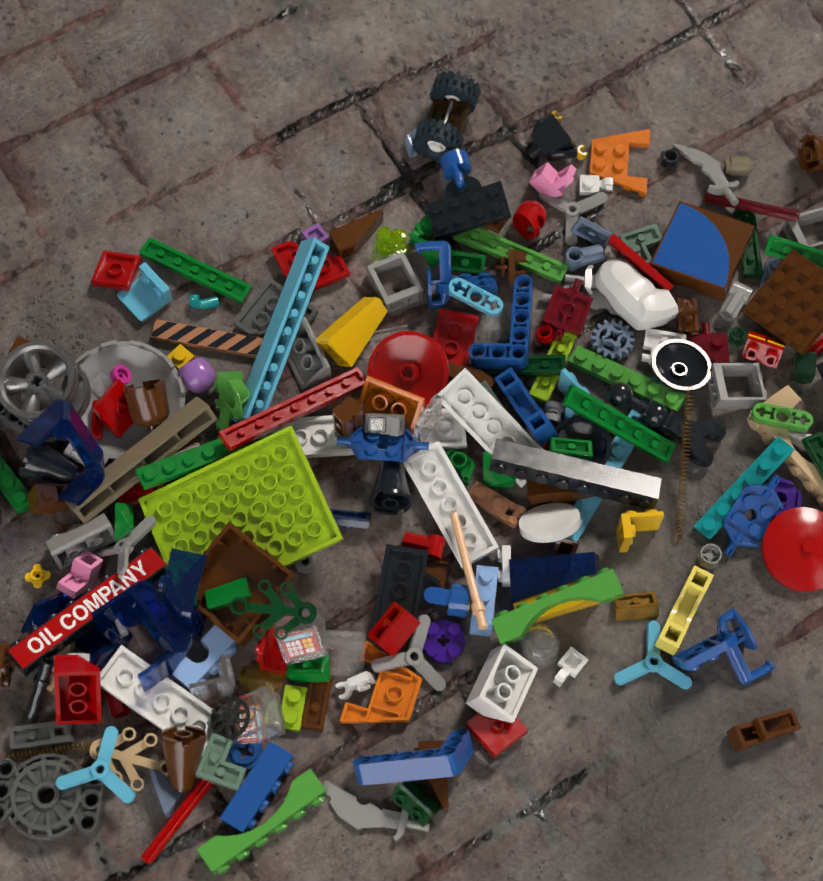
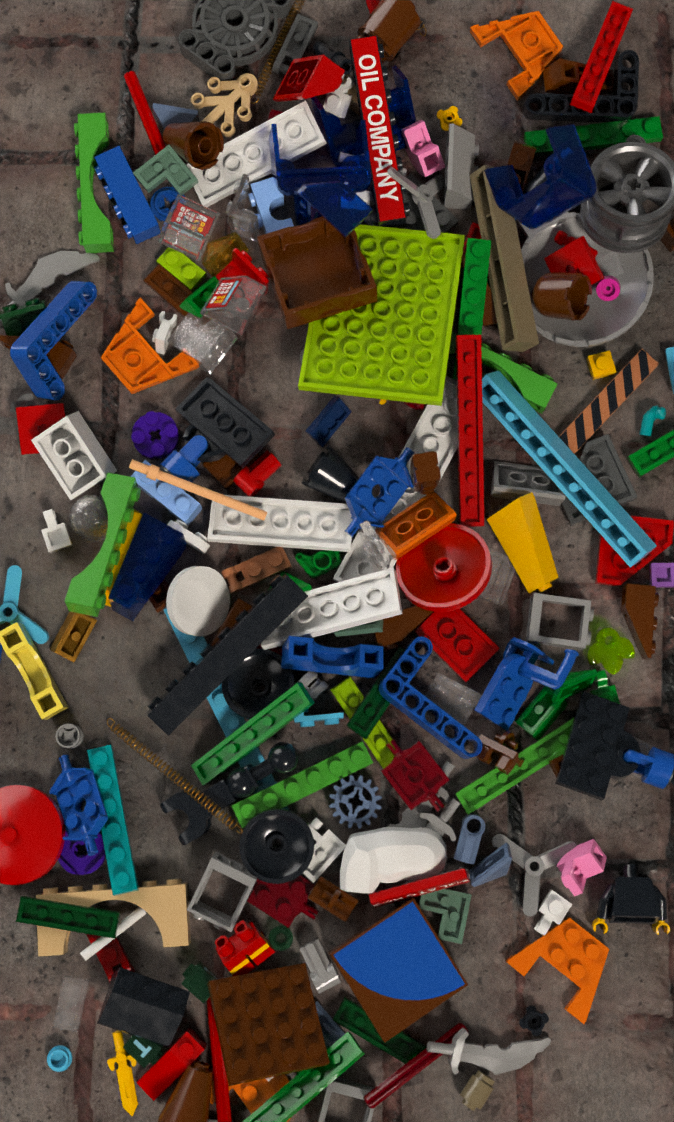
camera: 120 degrees right, 15 degrees up
medium azure piece [56,726,135,803] -> none
green slope [115,503,134,542] -> none
medium lavender helmet [178,357,215,393] -> none
green slope [205,577,252,612] -> none
pearl dark grey wheel [211,696,251,739] -> none
bright green piece [216,376,250,420] -> none
dark green plant [230,580,317,640] -> none
light grey leg [365,413,405,436] -> none
red brick [367,601,421,657] -> none
light grey piece [371,615,446,691] -> none
medium azure beam [448,278,503,317] -> none
red helmet [512,200,547,239] -> none
red plate [535,324,555,344] -> none
green slope [549,437,593,461] -> none
yellow bracket [616,509,664,553] -> none
bright green beam [751,403,813,432] -> none

